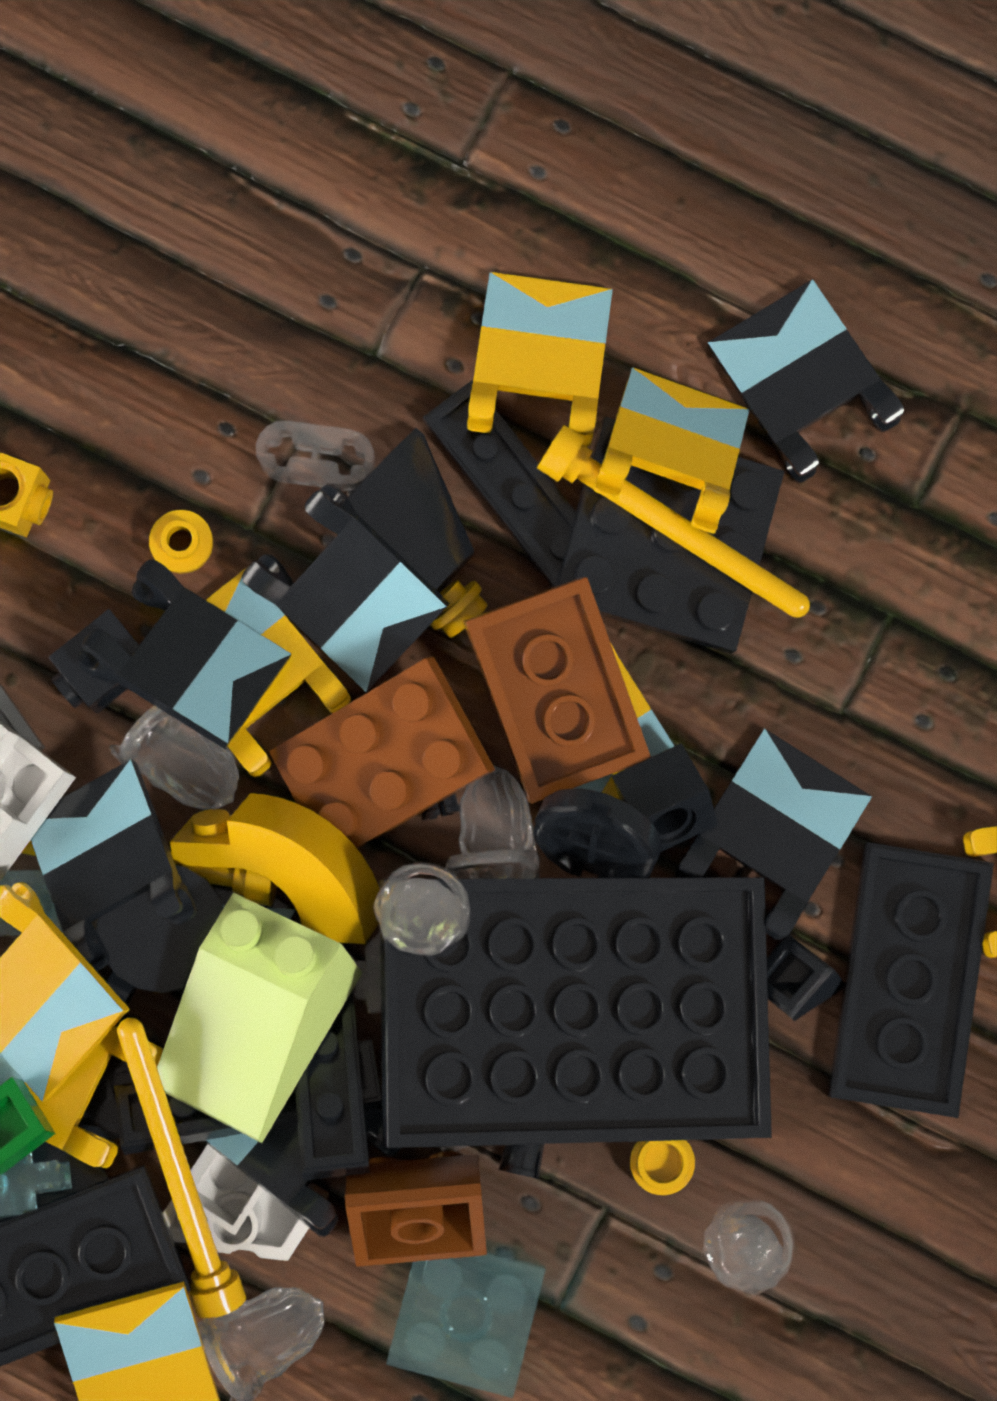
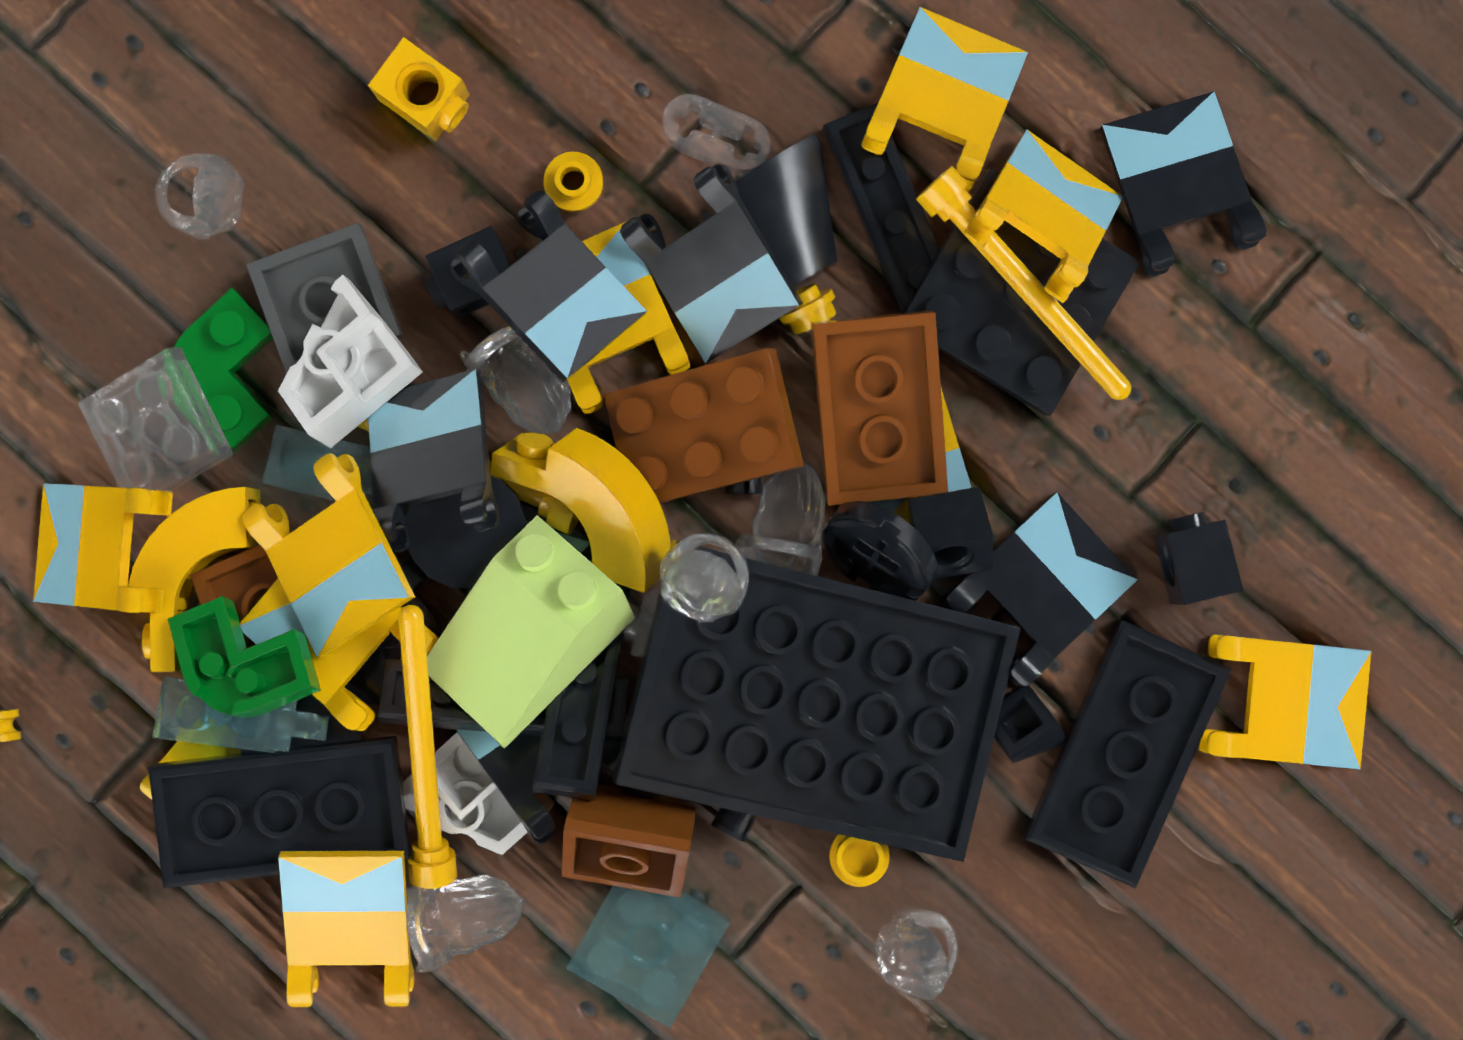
camera: 15 degrees right, 5 degrees up
none -> black brick [1153,512,1244,605]

